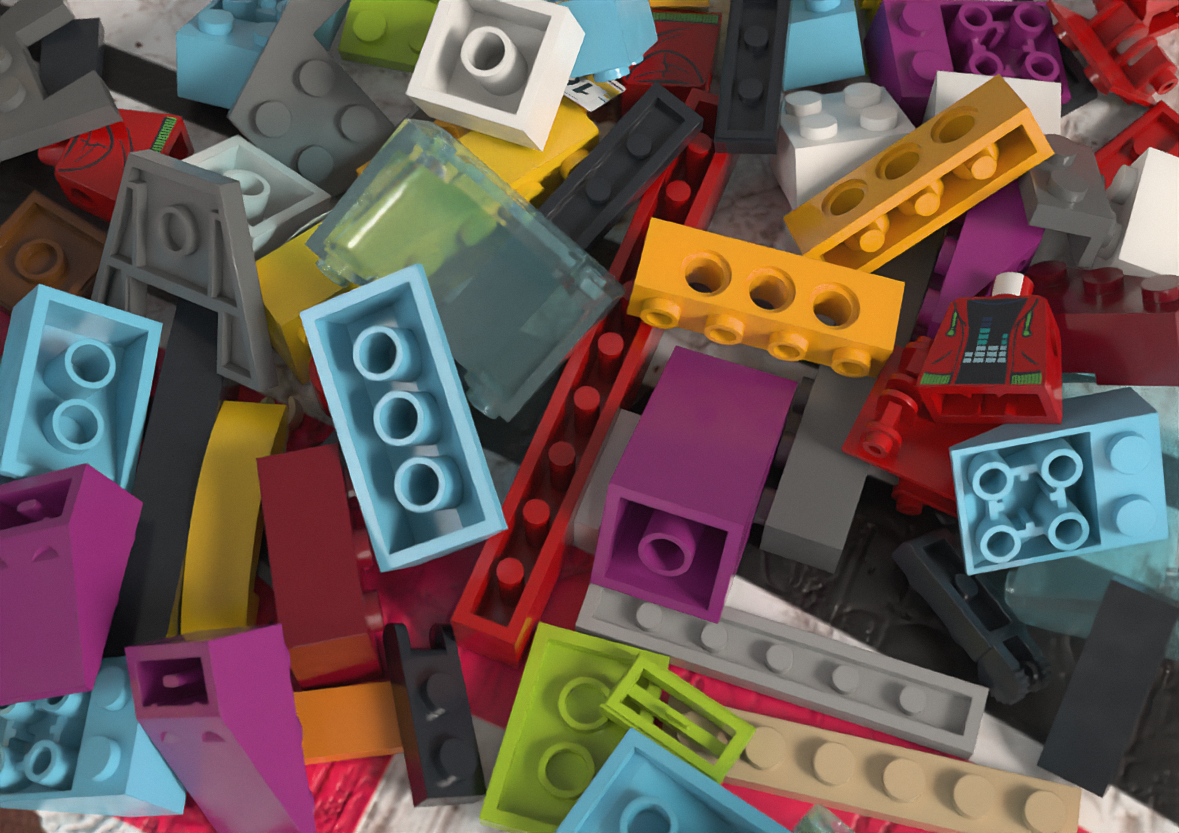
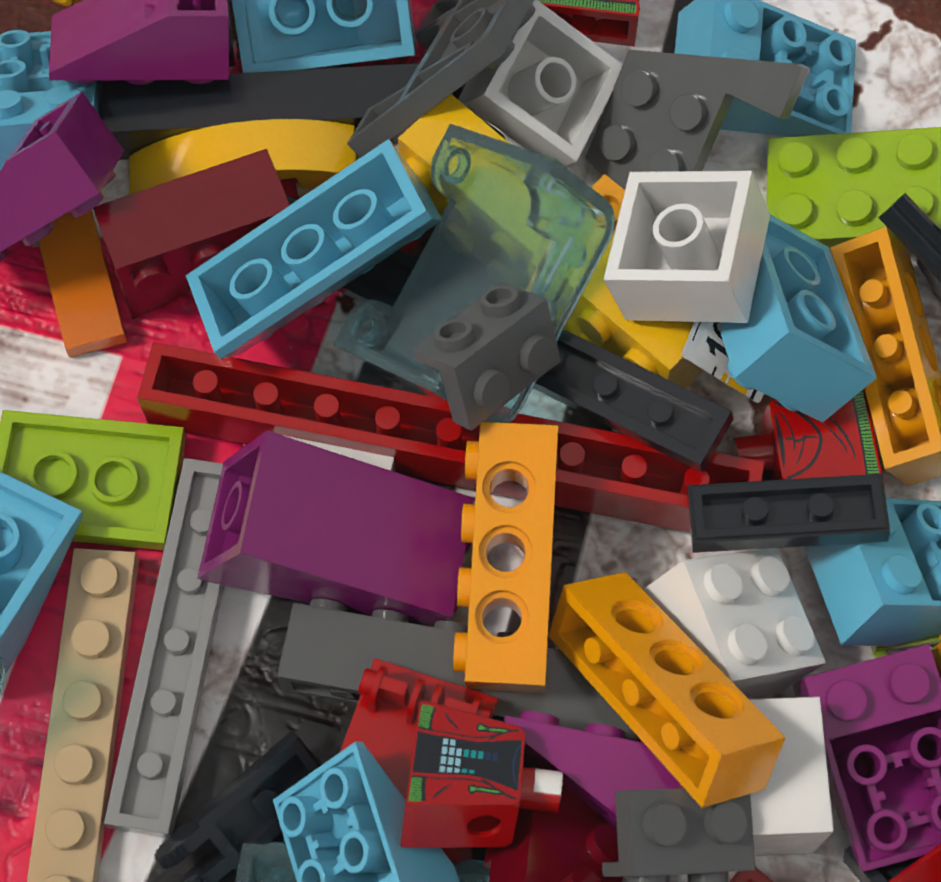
camera: 80 degrees right, 5 degrees up
black hinge [383,623,487,808] -> none
lime tile [600,651,756,785] -> none
none -> dark grey bracket [413,282,561,430]

